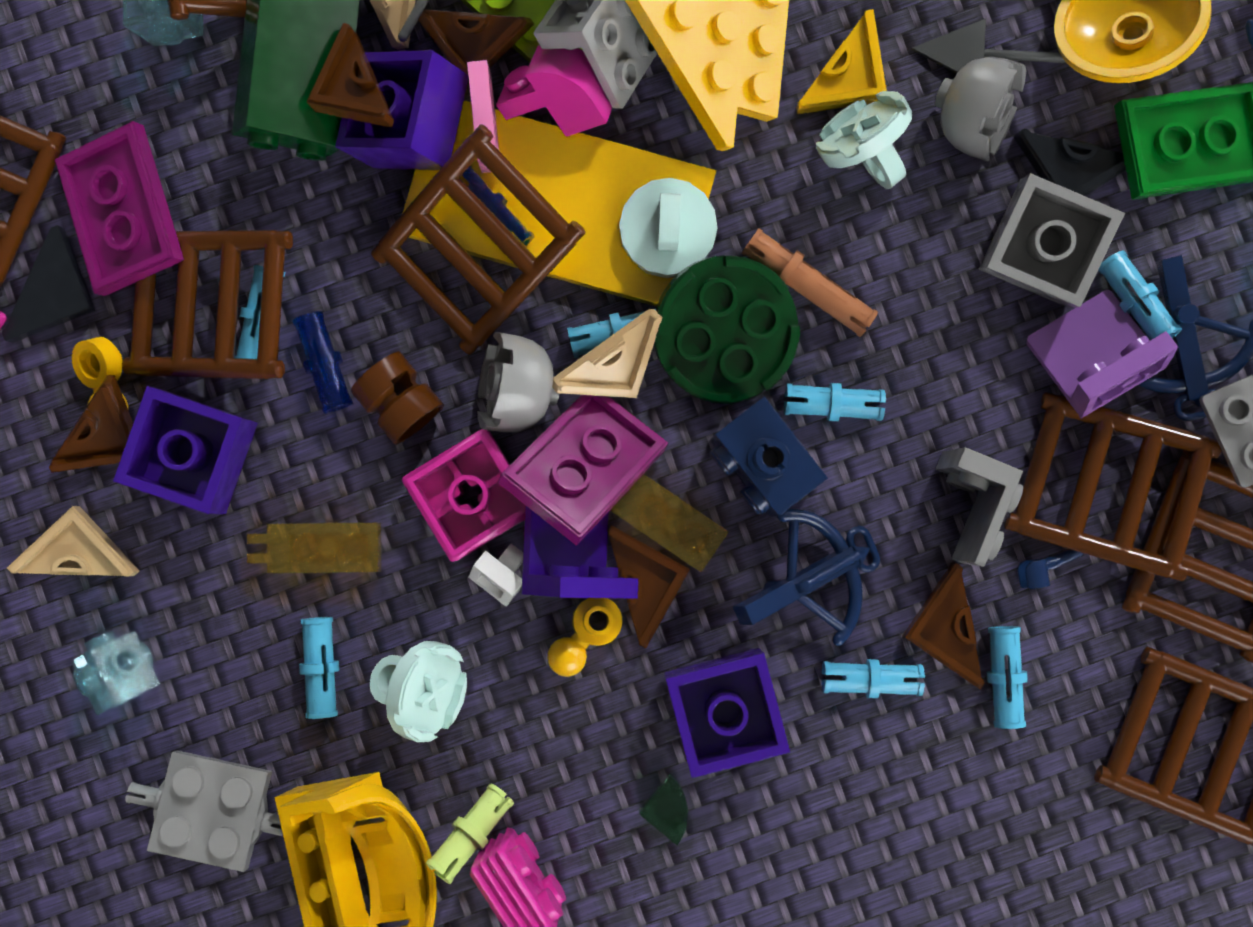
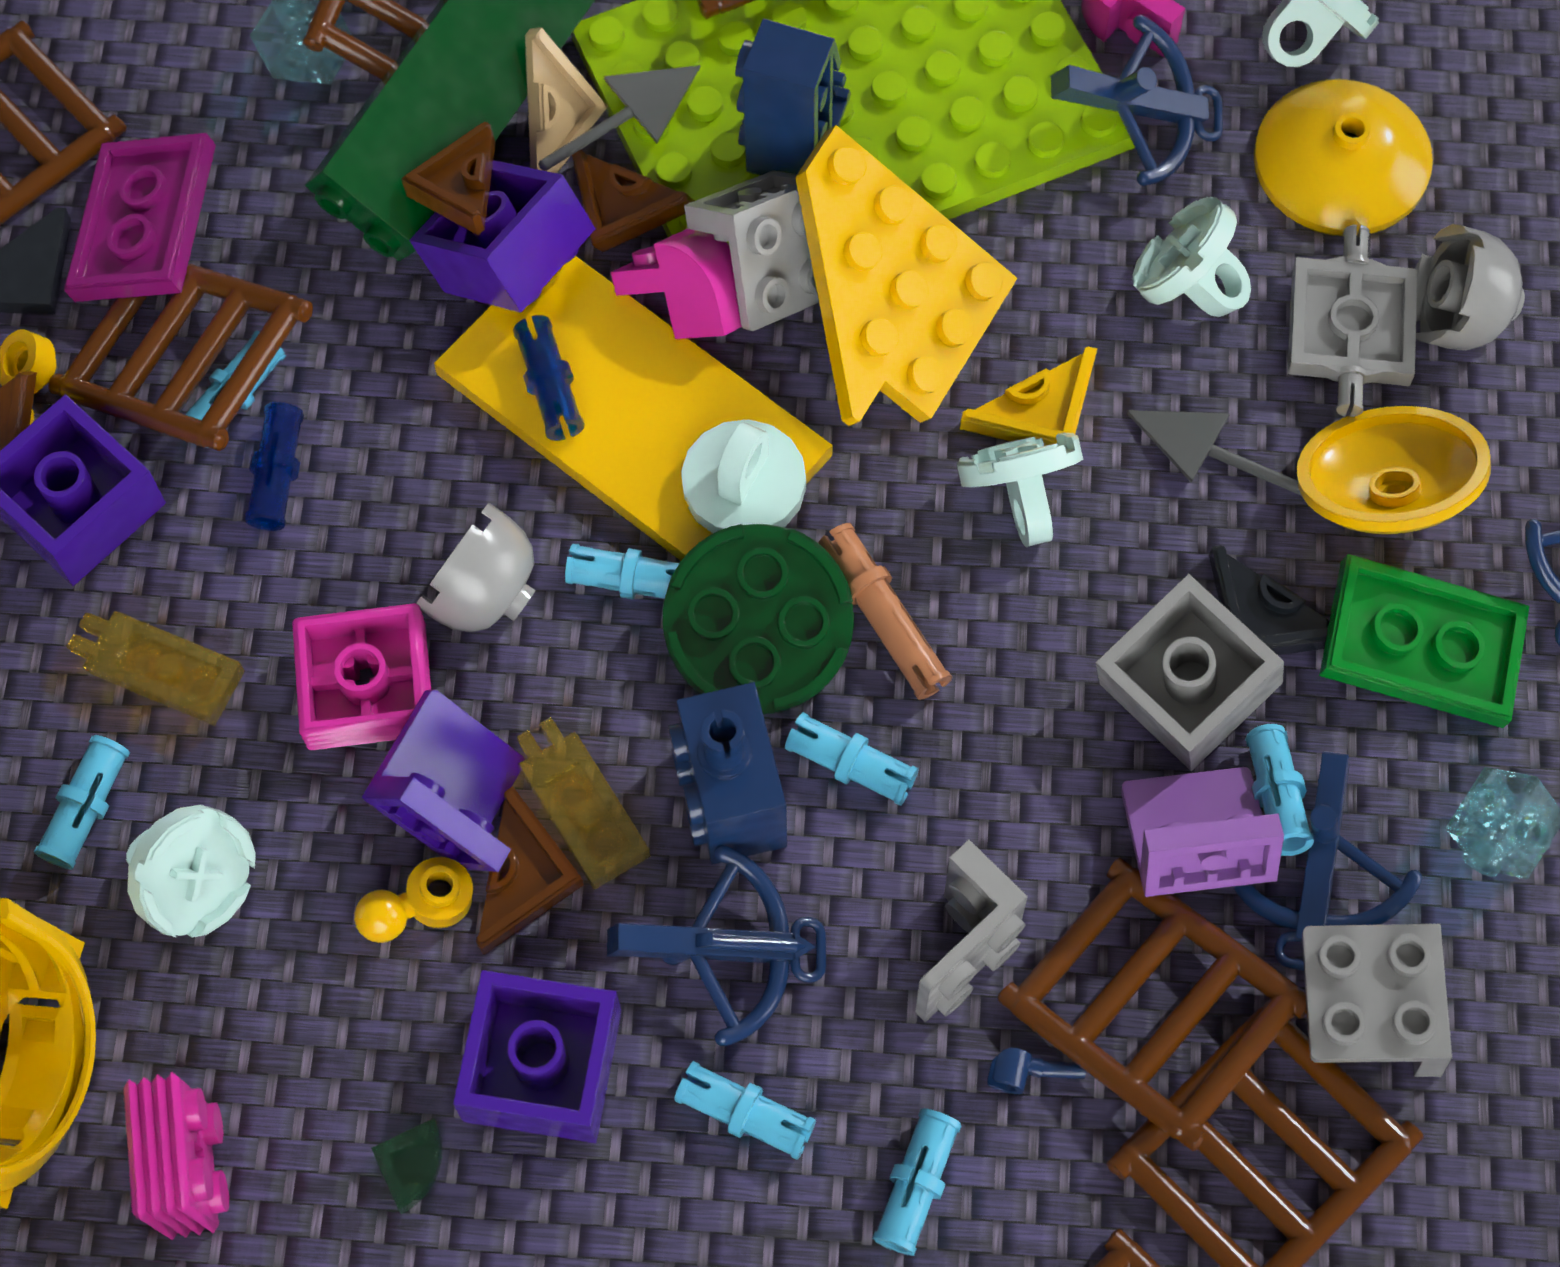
camera: 20 degrees right, 20 degrees down
reddish brown wheel [351,351,444,445] -> none
reddish brown bar [371,124,586,355] -> none
yellowish green pin [425,783,514,884] -> none
bright pink tile [467,60,499,173] -> none
white tile [468,543,523,607] -> none
magenta tile [498,395,668,546] -> none
tan tile [552,309,663,398] -> none
reddish brown tile [902,562,985,690] -> none
light grey cylinder [935,57,1027,161] -> none

